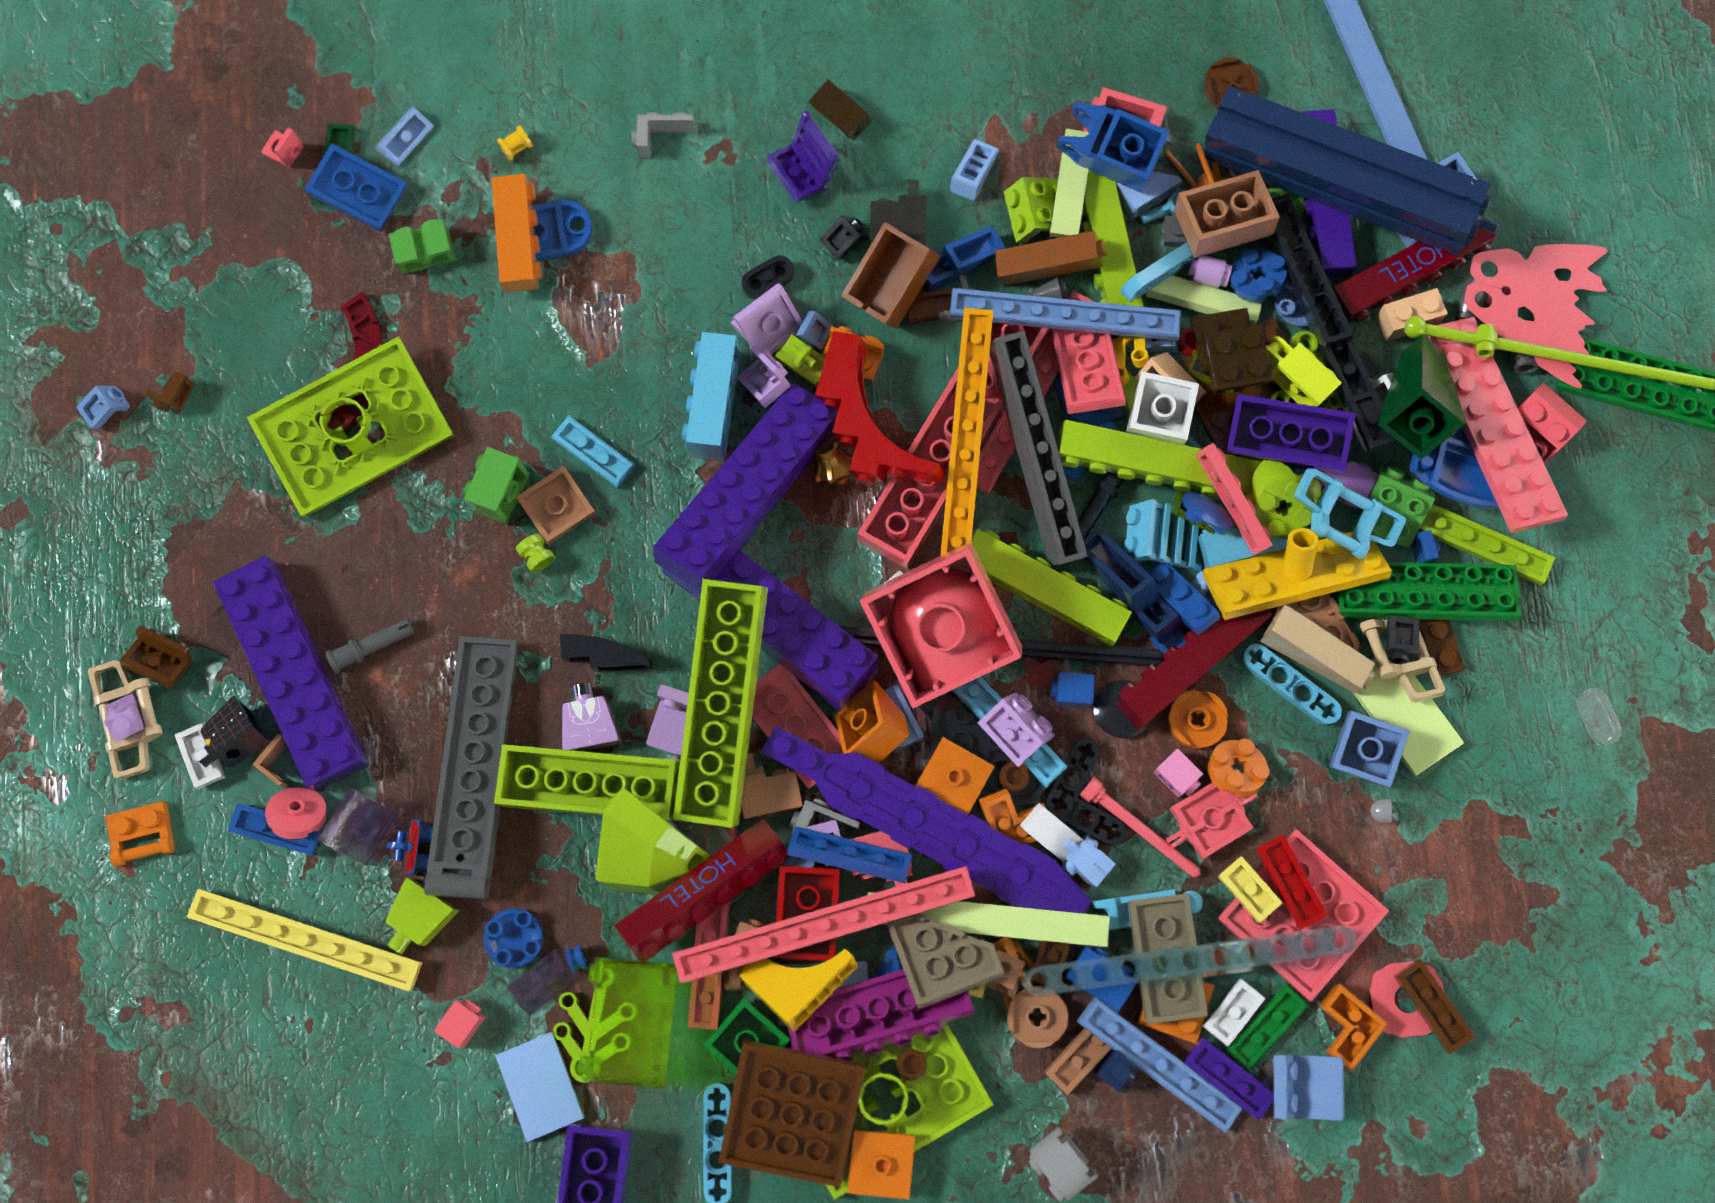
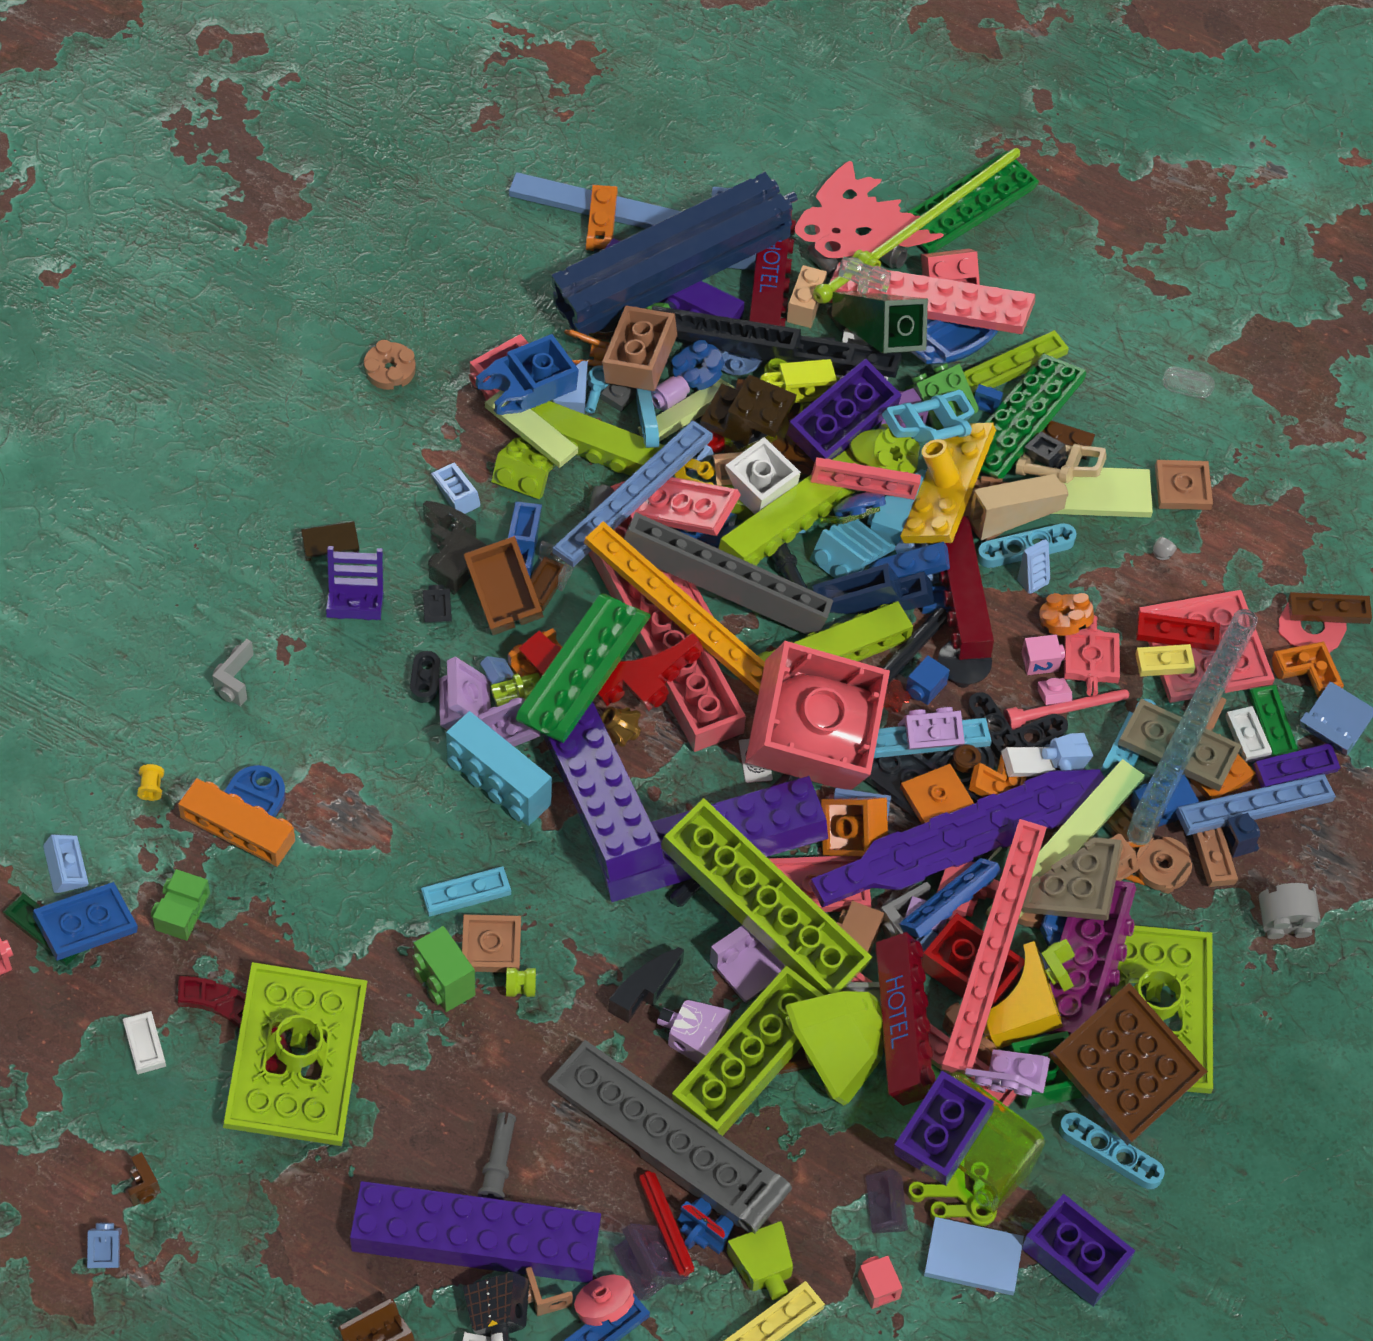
camera: 65 degrees left, 20 degrees down
blue dish [484,908,544,969] -> none
blue bush [565,944,589,974] -> none
orange plate [847,1129,915,1199] -> none
reddish brown tile [895,1049,927,1081] -> none
dark orange brick [995,231,1106,286] -> none
orange plate [1167,690,1228,750] -> none
reddish brown tile [1203,58,1259,109] -> none
medium blue brick [1329,711,1410,788] -> none
none -> white tile [123,1011,166,1074]
none -> nougat plate [364,340,416,390]
none -> clear smoke slope [423,501,476,542]
none -> green plate [516,593,651,743]
none -> orange plate [586,185,618,251]
none -> red axle [639,1171,694,1277]
none -> clear plate [838,256,891,294]
none -> dark purple brick [894,1071,994,1186]
none -> lavender bracket [965,1049,1050,1097]
none -> light blue slope [1017,539,1050,594]
none -> bright pink plate [1038,678,1072,705]
none -> lime bracket [1041,939,1075,992]
none -> nougat plate [1155,460,1213,510]

